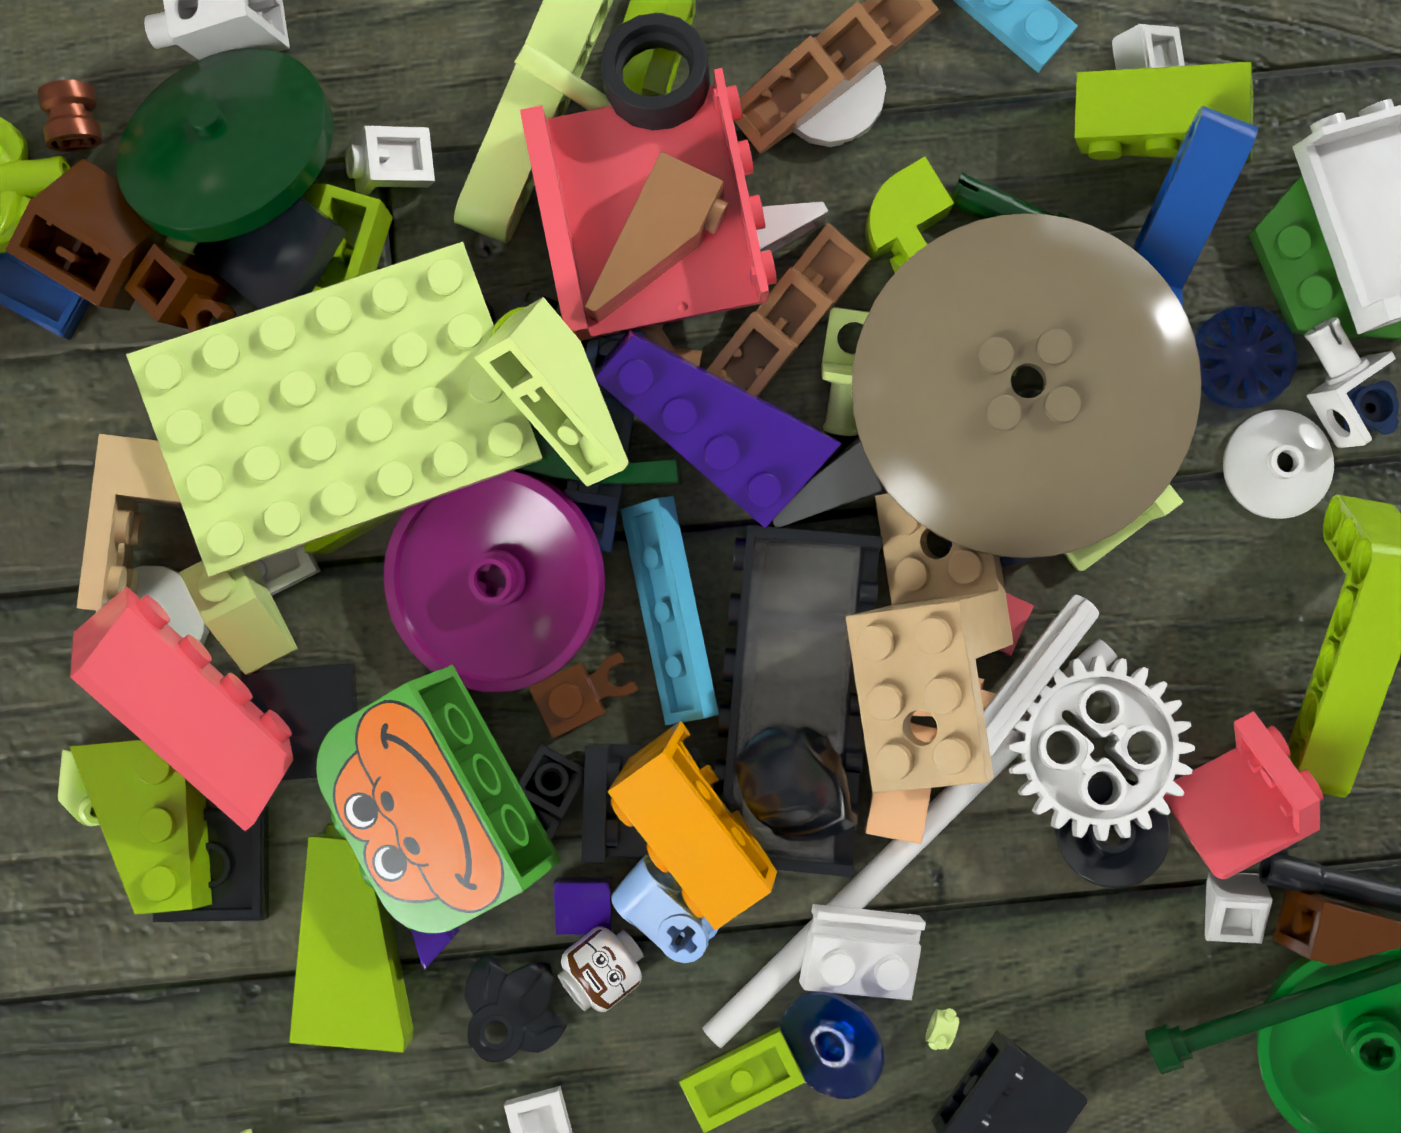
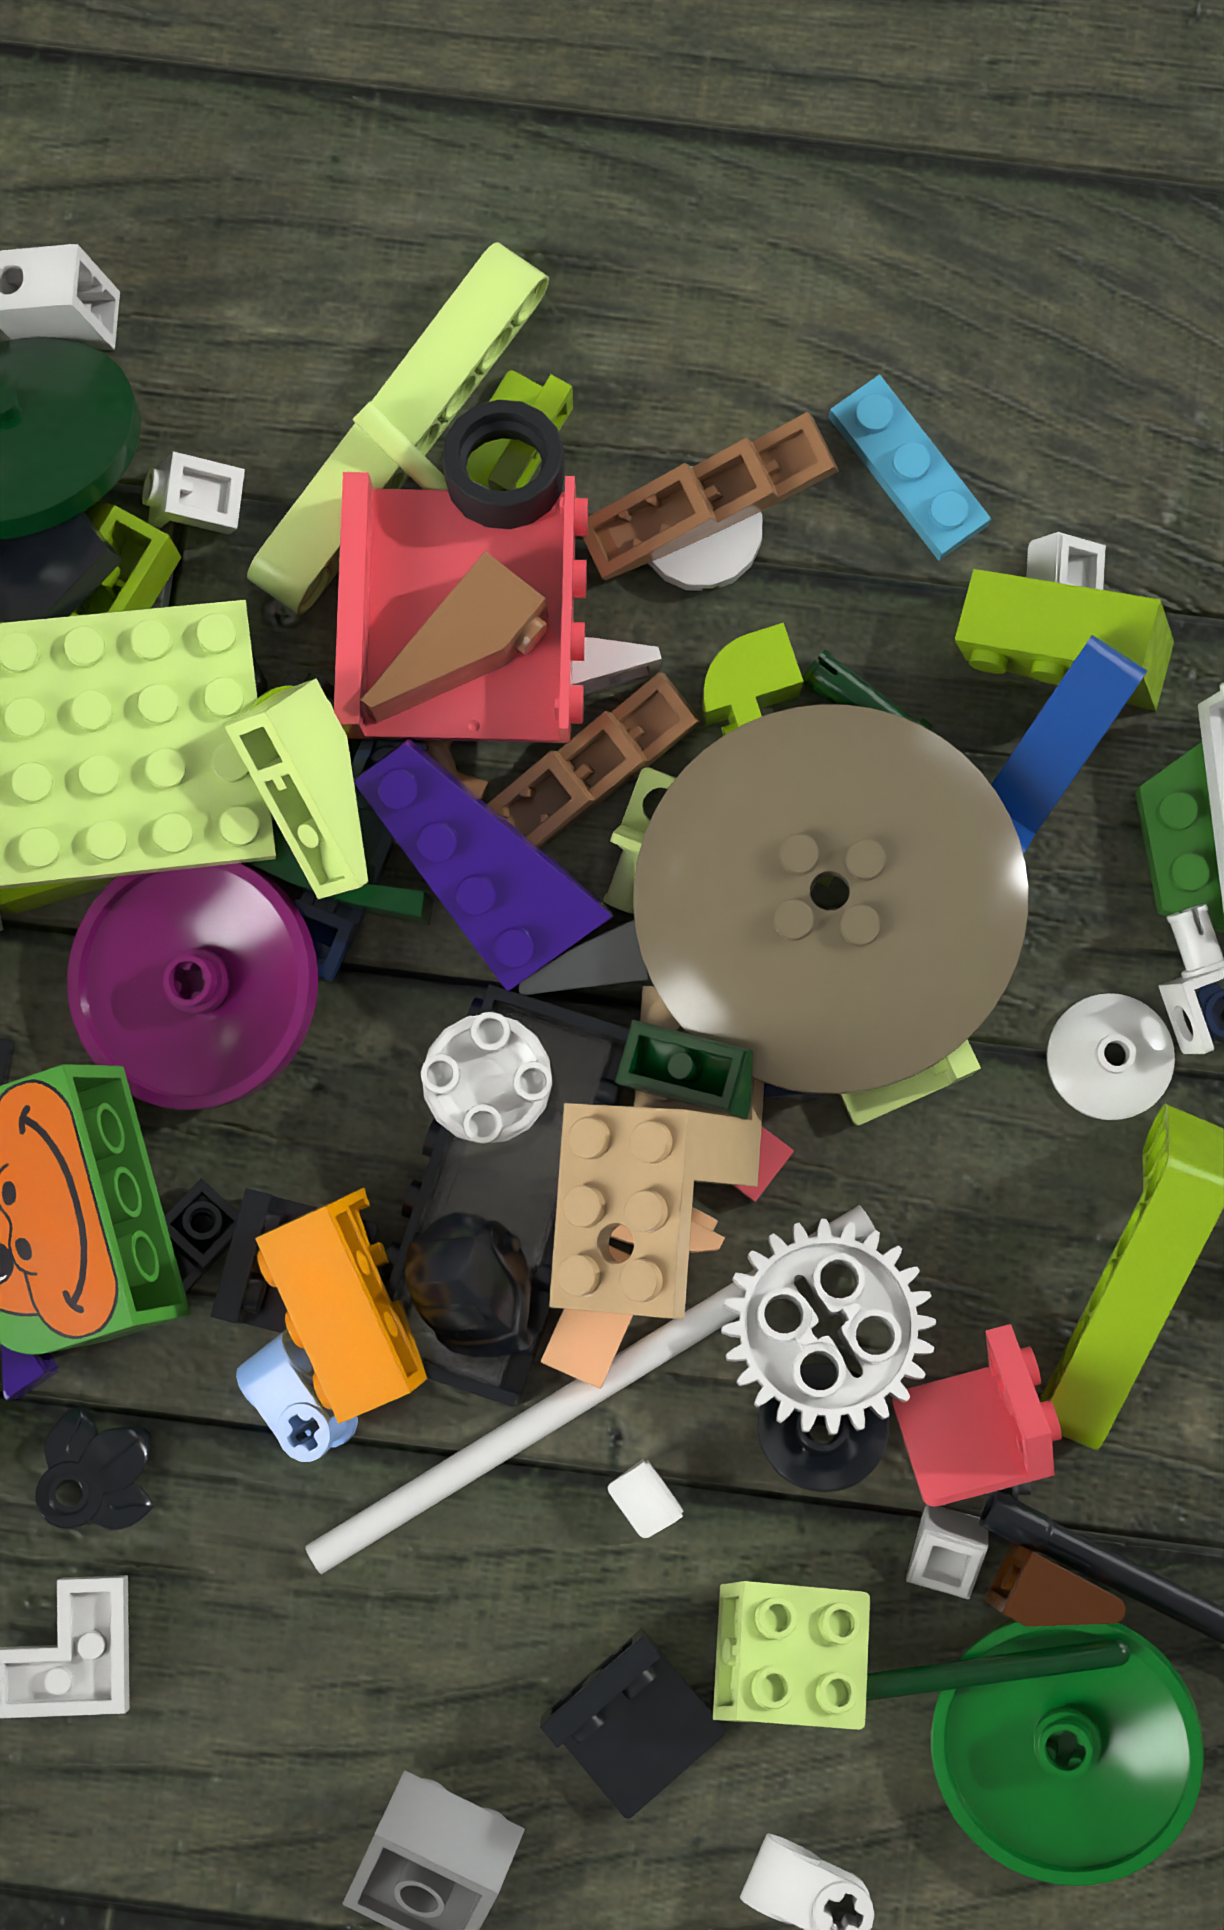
camera: 10 degrees right, 5 degrees down
reddish brown brick [529,652,639,738] -> none
dark purple slope [554,877,612,935] -> none
white head [558,926,644,1012] -> none
medium azure plate [620,496,719,725] -> none
lime plate [679,1027,805,1133] -> none
clear blue dish [780,992,884,1099] -> none
white plate [799,904,926,1000] -> none
yellowish green piece [925,1008,959,1050] -> none
white axle [964,594,1099,786] -> none
clear blue wheel [1195,306,1297,409] -> none
none -> white dish [421,1012,552,1144]
none -> white slope [608,1459,684,1538]
none -> dark green slope [615,1020,753,1120]
none -> yellowish green bracket [713,1581,870,1730]

